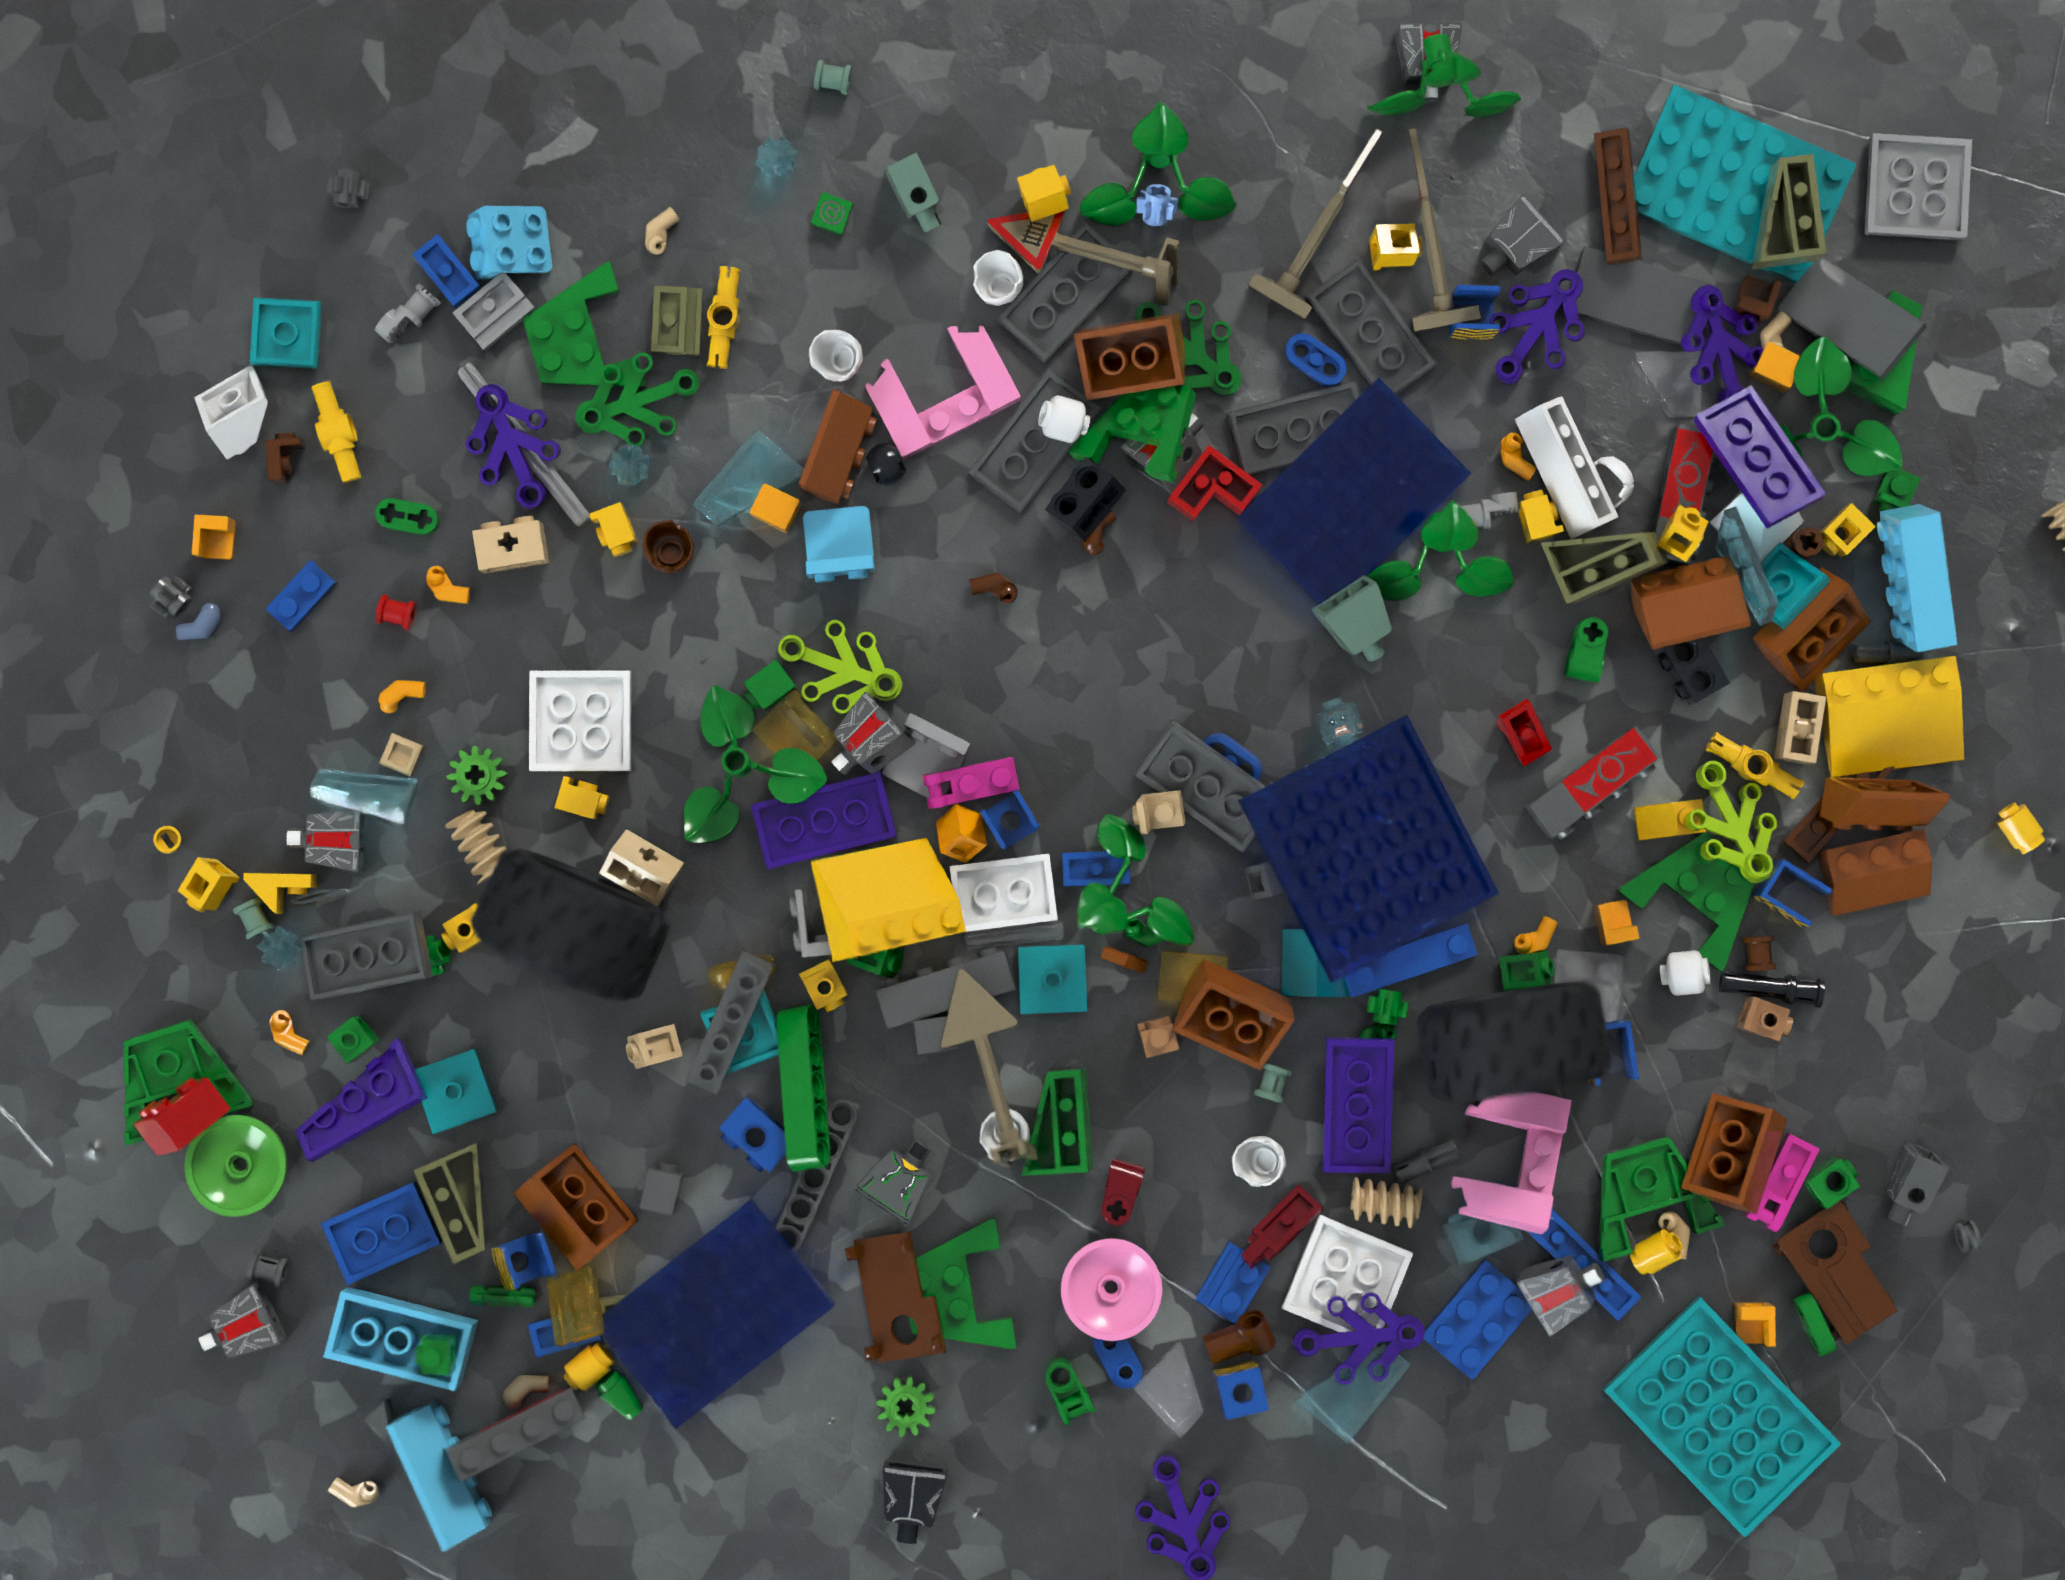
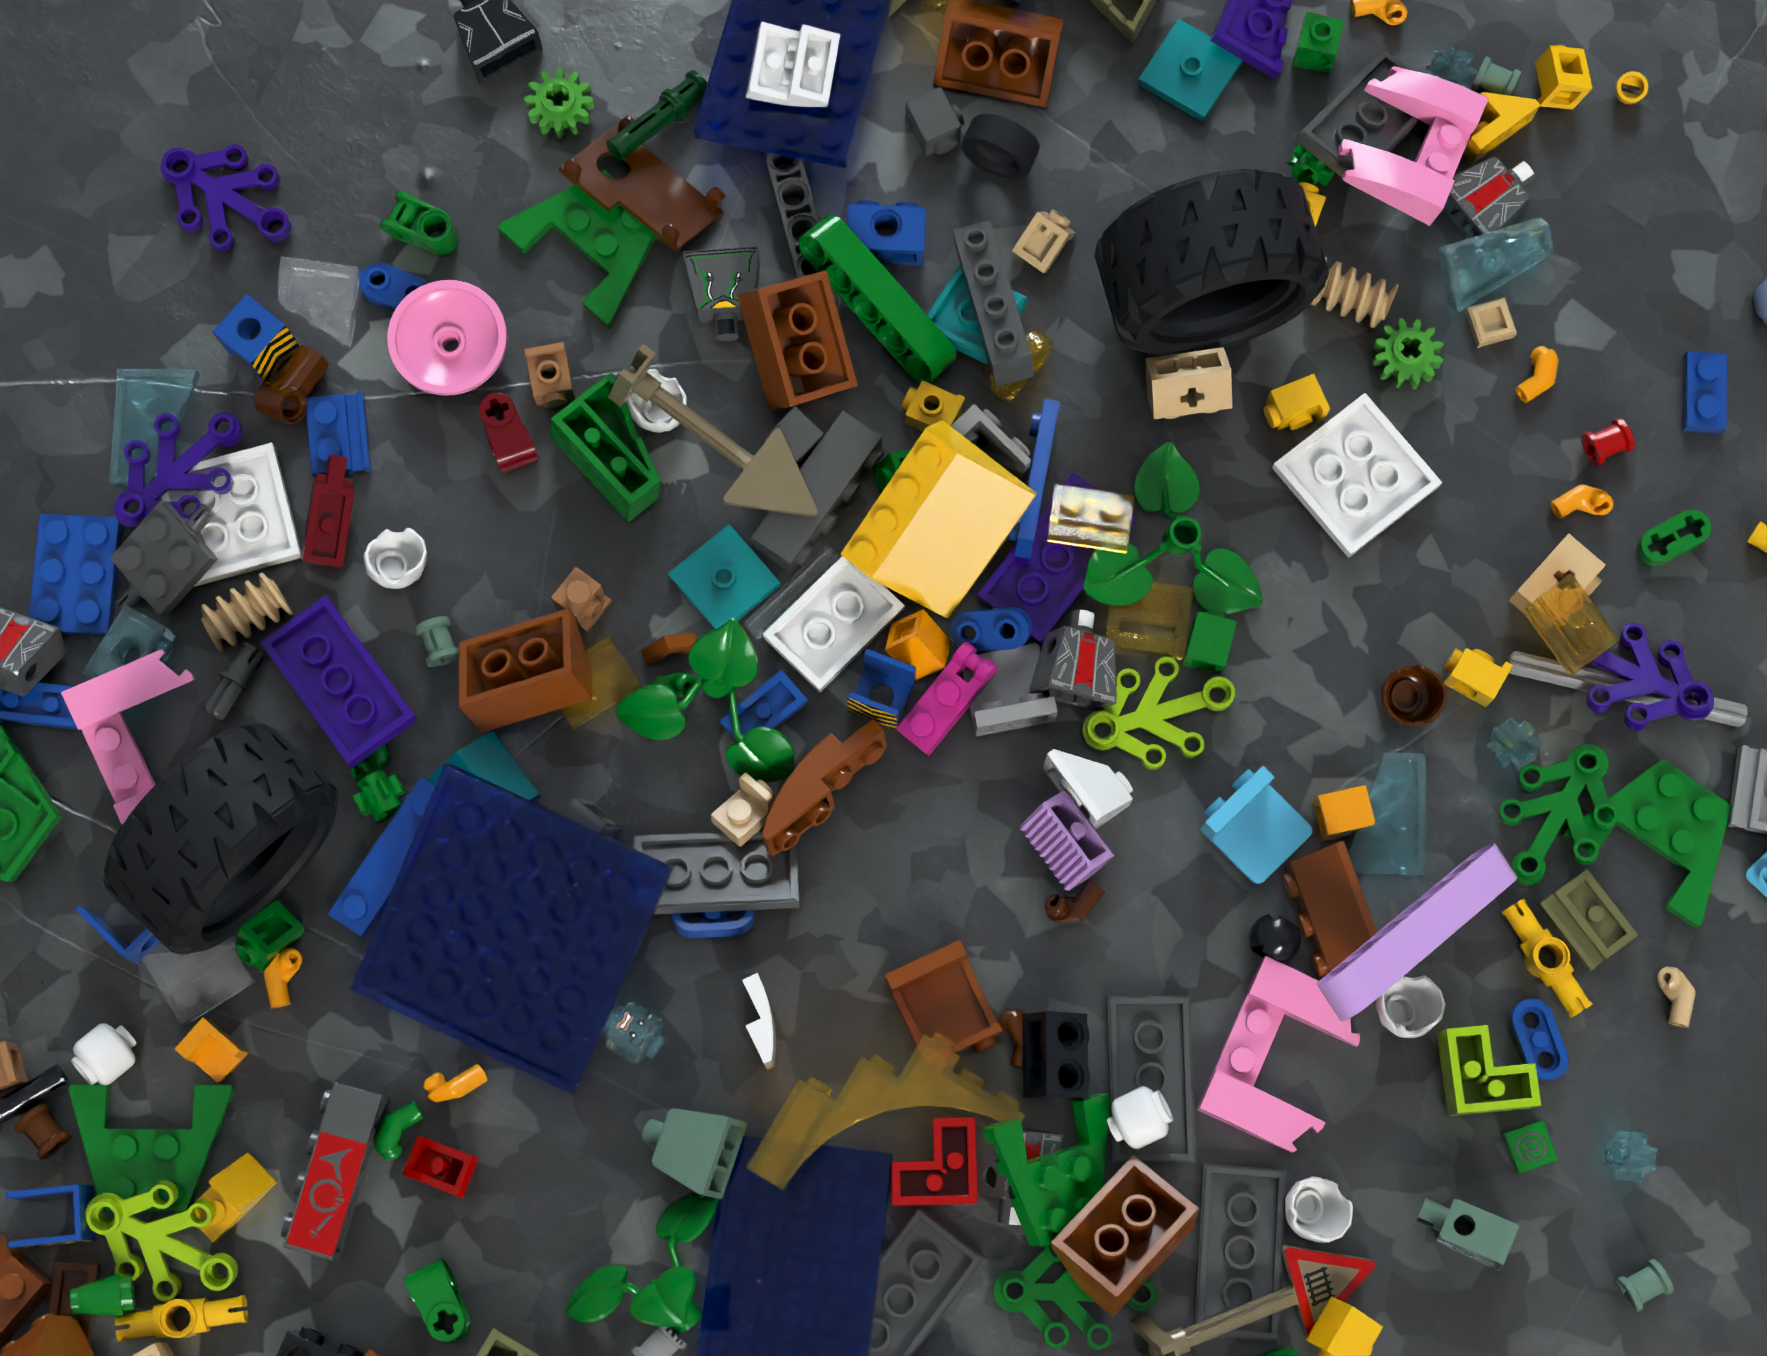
camera: 145 degrees right, 10 degrees down
none -> green cone [70,1273,135,1316]
none -> dark grey plate [110,501,218,616]
none -> green arm [374,1100,424,1161]
none -> light orange arm [423,1064,487,1103]
none -> medium nougat brick [524,342,576,408]
none -> dark green pin [606,70,713,162]
none -> dark orange slope [737,270,858,410]
none -> white slope [742,973,776,1070]
none -> white slope [746,21,840,107]
none -> clear yellow arch [746,1032,1025,1190]
none -> dark orange slope [762,719,887,858]
none -> dark orange panel [885,940,1003,1071]
none -> blue plate [951,607,1033,651]
none -> black tyre [961,114,1040,179]
none -> blue plate [1009,399,1060,559]
none -> lavender brick [1020,790,1114,891]
none -> white slope [1042,749,1133,830]
none -> clear yellow plate [1047,484,1135,553]
none -> lavender beam [1317,843,1518,1021]
none -> bright pink wedge [1338,66,1489,226]
none -> lime brick [1437,1025,1541,1116]
none -> blue plate [1509,998,1569,1081]
none -> clear yellow plate [1522,574,1620,675]

